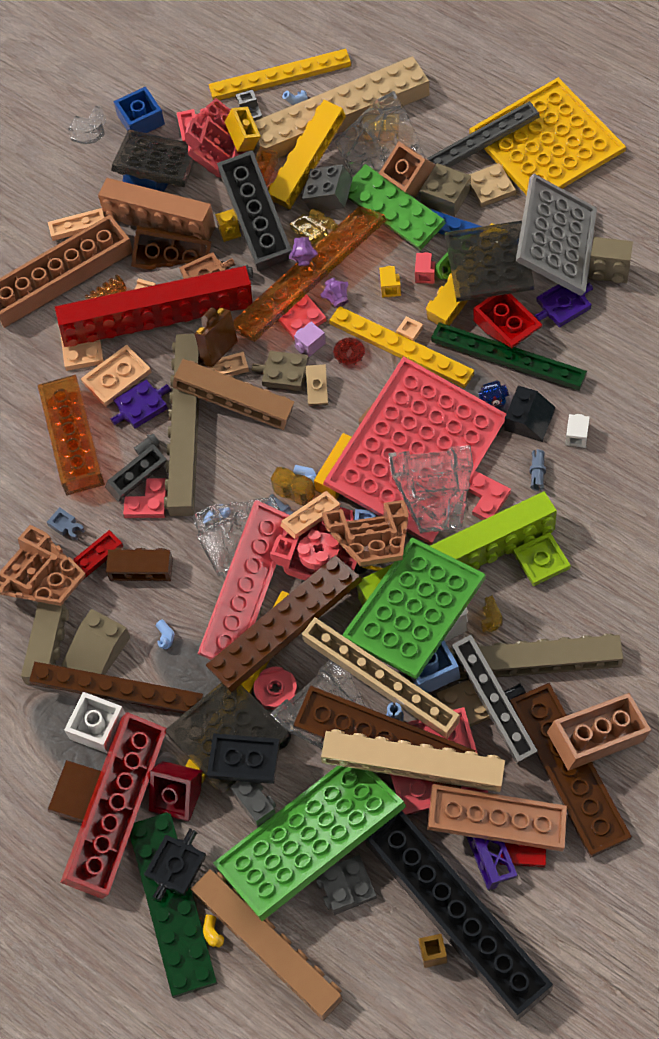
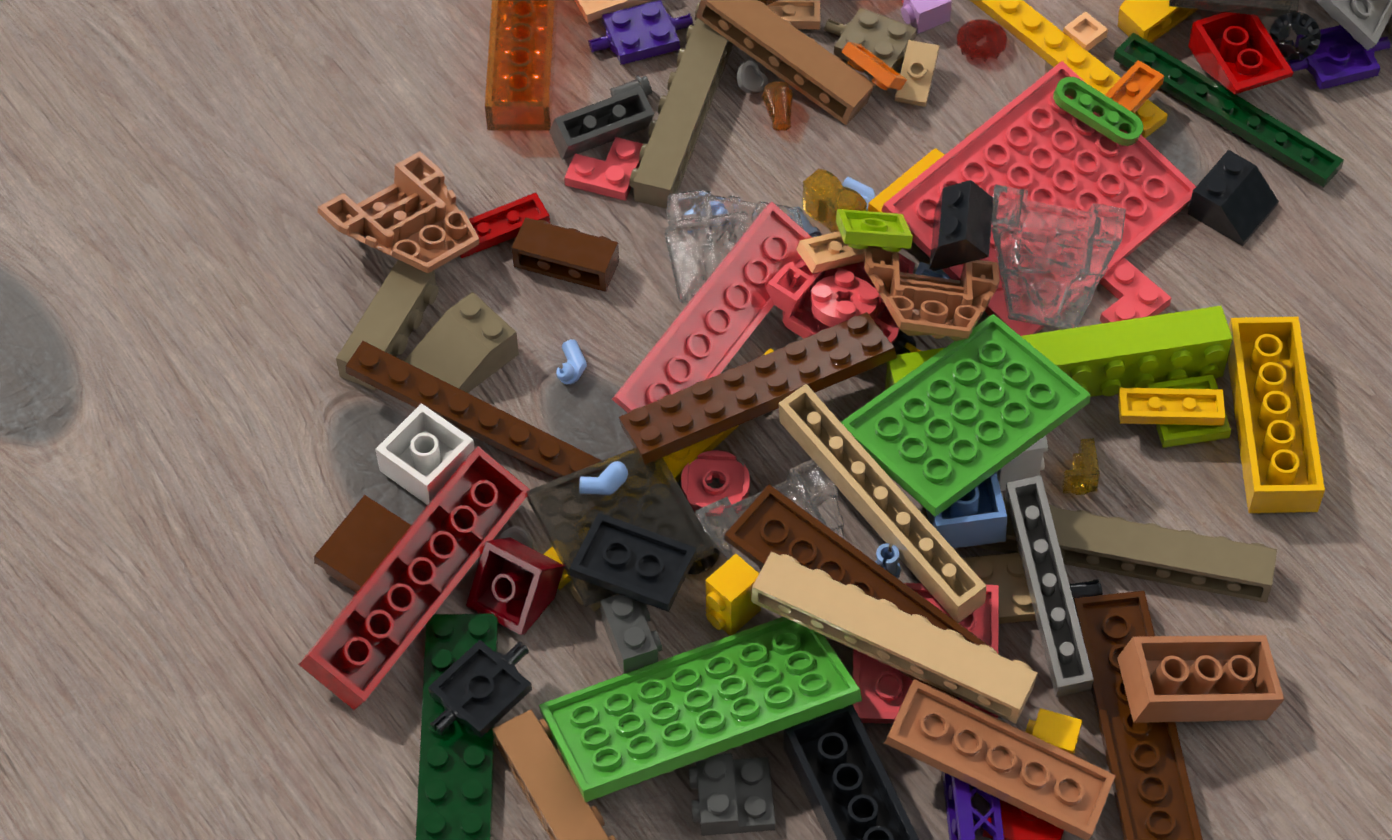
camera: 10 degrees right, 5 degrees down
sand blue plate [47,507,85,541] -> none
yellow arm [203,915,224,948] -> none
clear blue head [478,380,509,408] -> none
sand blue pin [529,449,546,491] -> none
white brick [565,414,589,448] -> none
none -> light blue arm [579,461,628,495]
none -> yellow brick [705,554,761,636]
none -> light grey piece [737,60,768,94]
none -> clear orange cone [762,81,793,131]
none -> lime plate [836,209,913,252]
none -> orange plate [841,42,907,91]
none -> black slope [929,180,994,272]
none -> yellow brick [1025,708,1082,755]
none -> bright green plate [1053,77,1143,146]
none -> orange plate [1105,60,1164,114]
none -> yellow plate [1118,388,1225,426]
none -> yellow brick [1227,317,1325,513]
none -> black gear [1269,11,1321,61]

